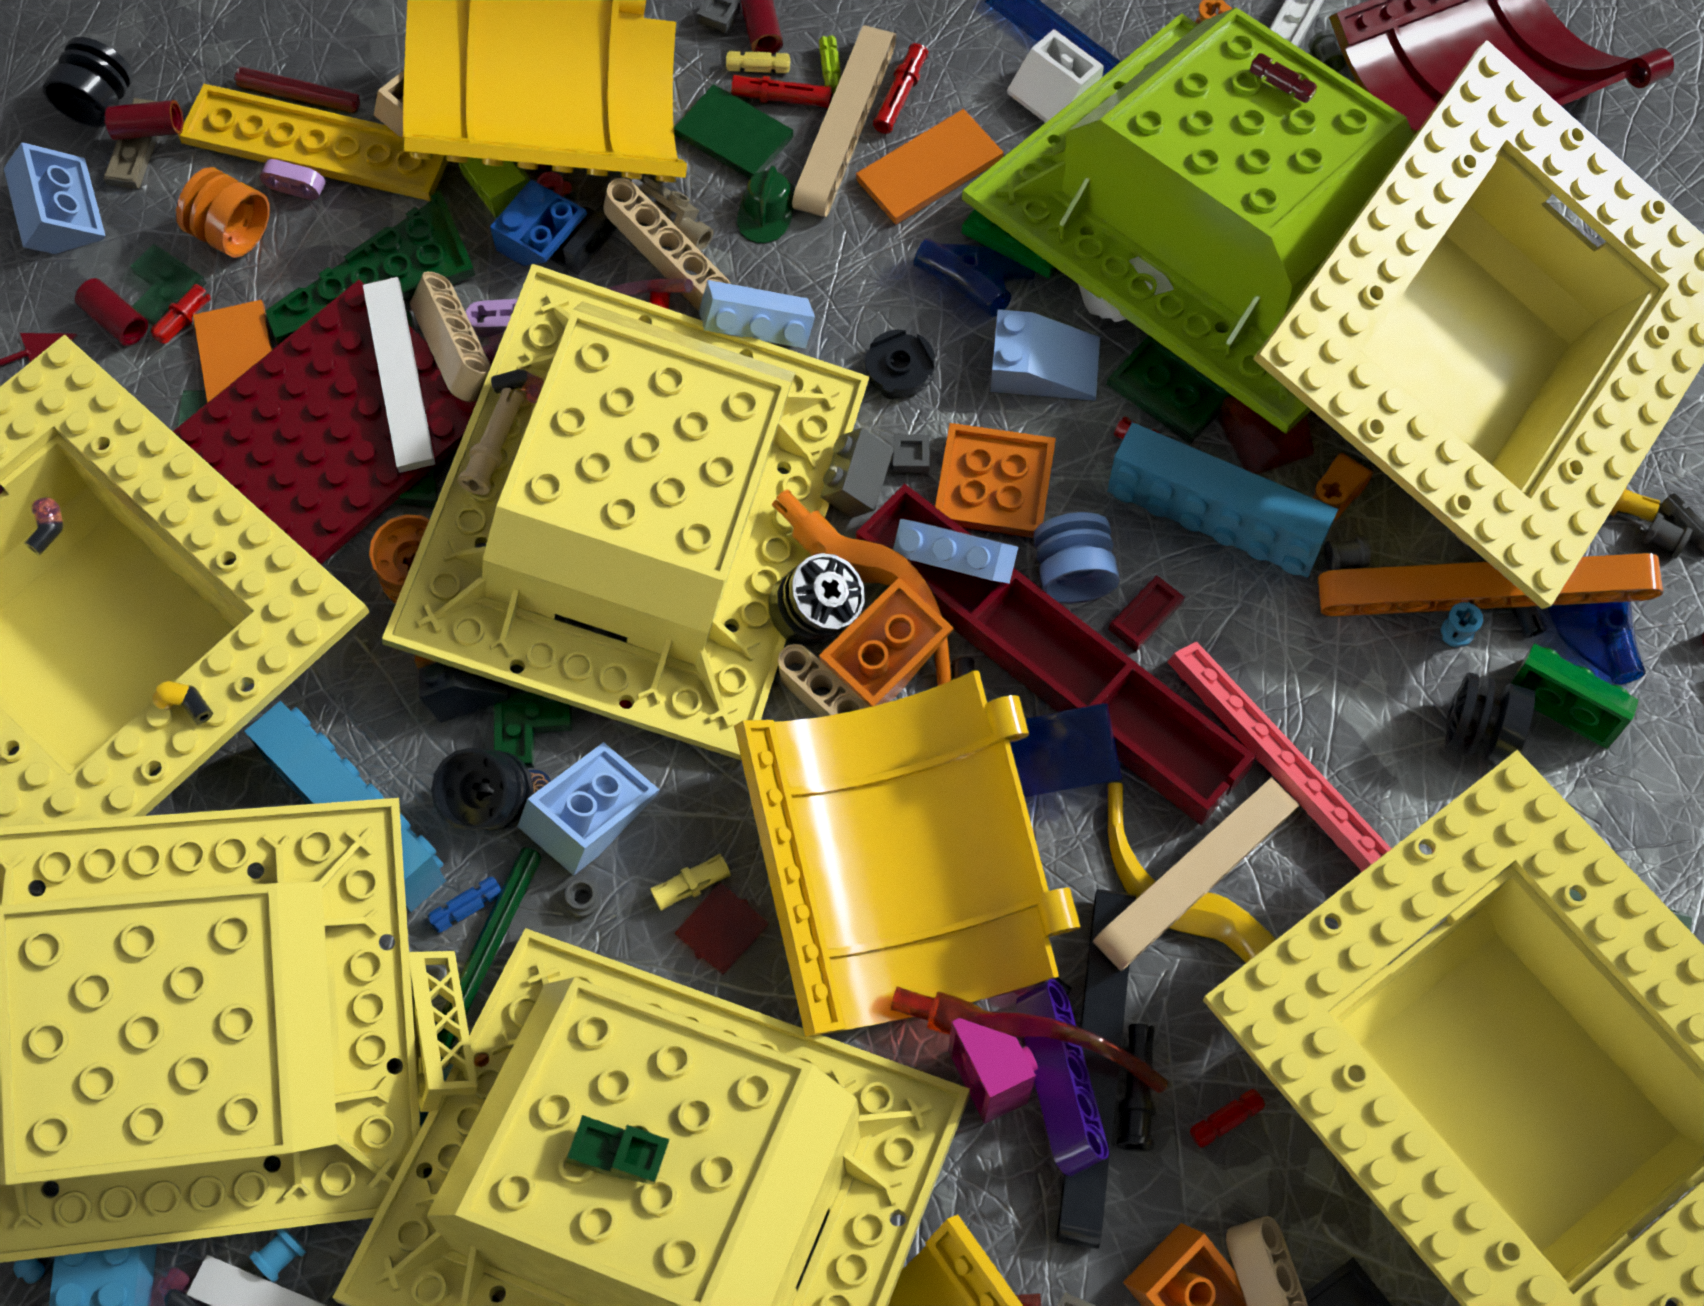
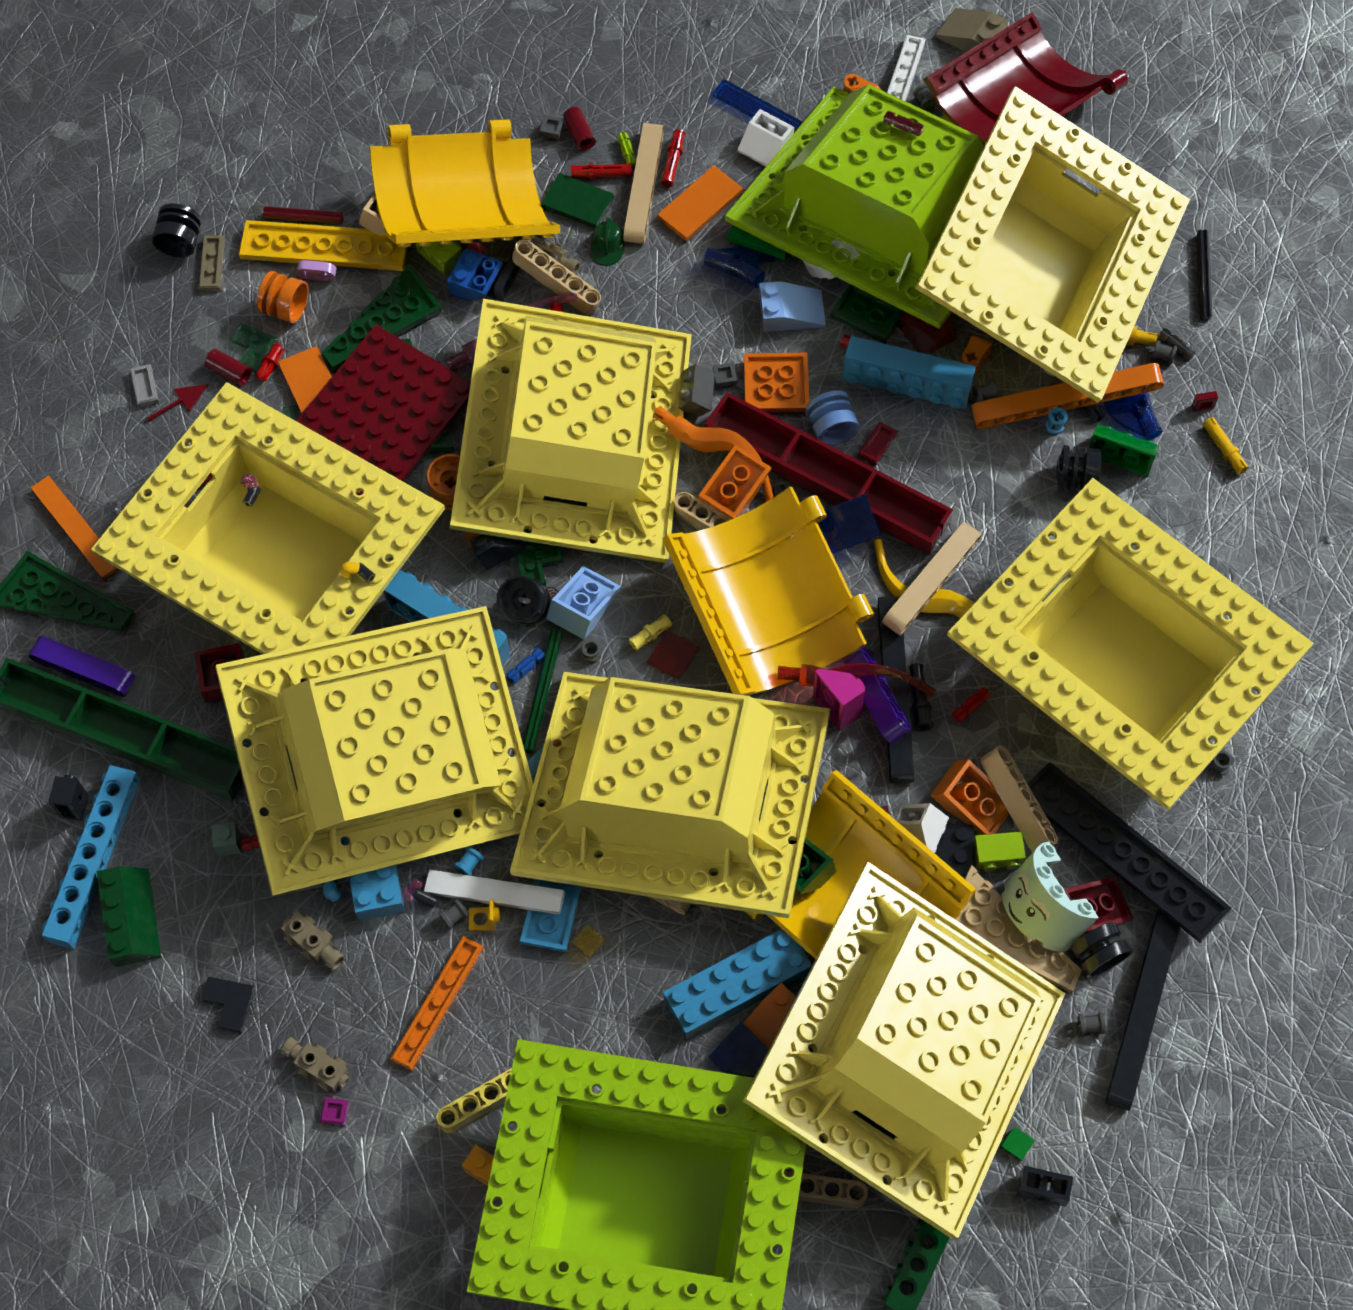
camera: 10 degrees left, 0 degrees up
light blue slope [4,142,105,254] -> none
dark red pin [105,100,184,140] -> none
white tile [363,277,435,473] -> none
light yellow fence [409,951,478,1112] -> none
tan beam [410,271,491,402] -> none
tan pin [457,388,524,495] -> none
lavender beam [466,299,518,337] -> none
arm [491,369,544,403] -> none
dark green slope [566,1115,670,1185] -> none
light blue brick [699,280,815,348] -> none
light yellow axle [726,51,790,73] -> none
black wheel [769,553,865,646] -> none
black plate [865,329,935,399] -> none
light blue brick [893,519,1018,583] -> none
coral plate [1167,641,1391,872] -> none

